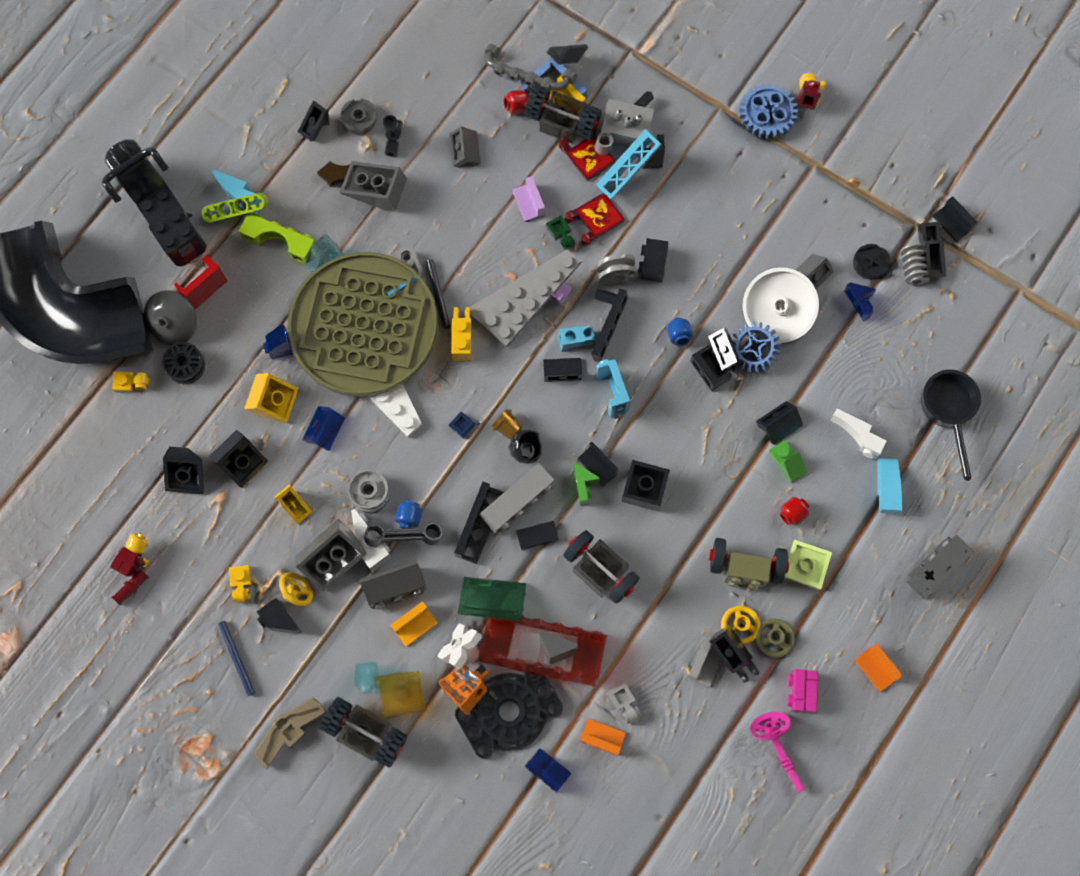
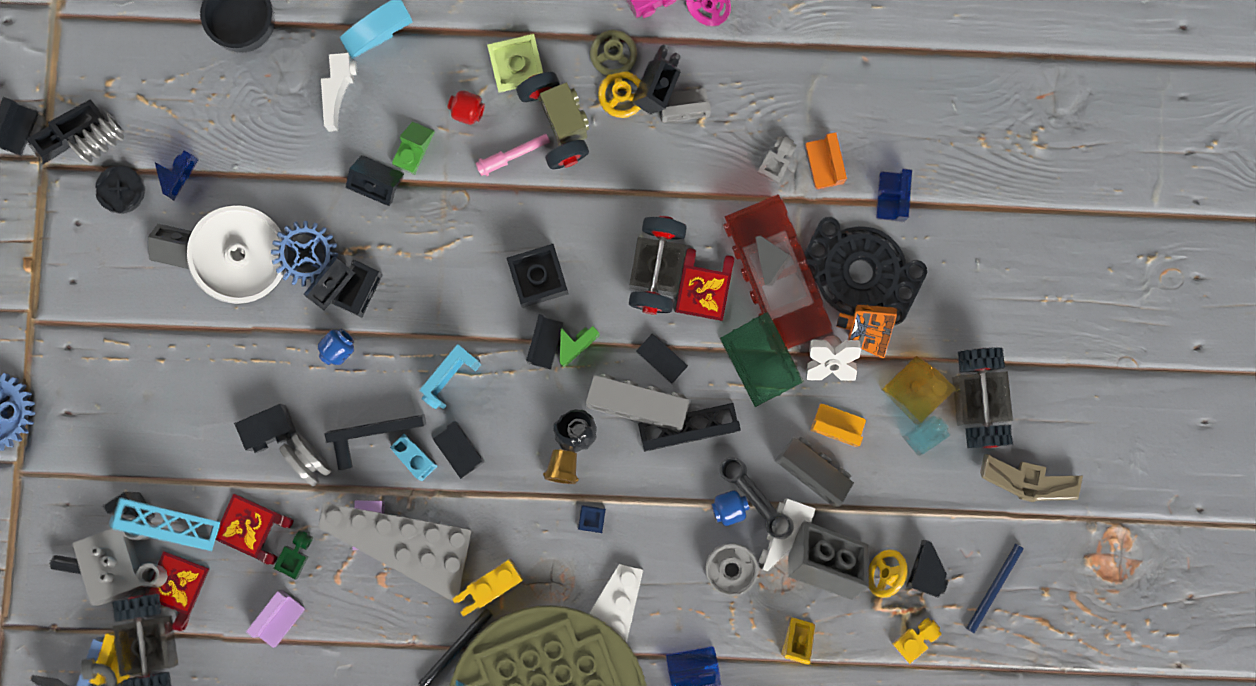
camera: 125 degrees left, 10 degrees up
none -> bright pink pin [475,134,550,176]
none -> flag [675,248,735,321]

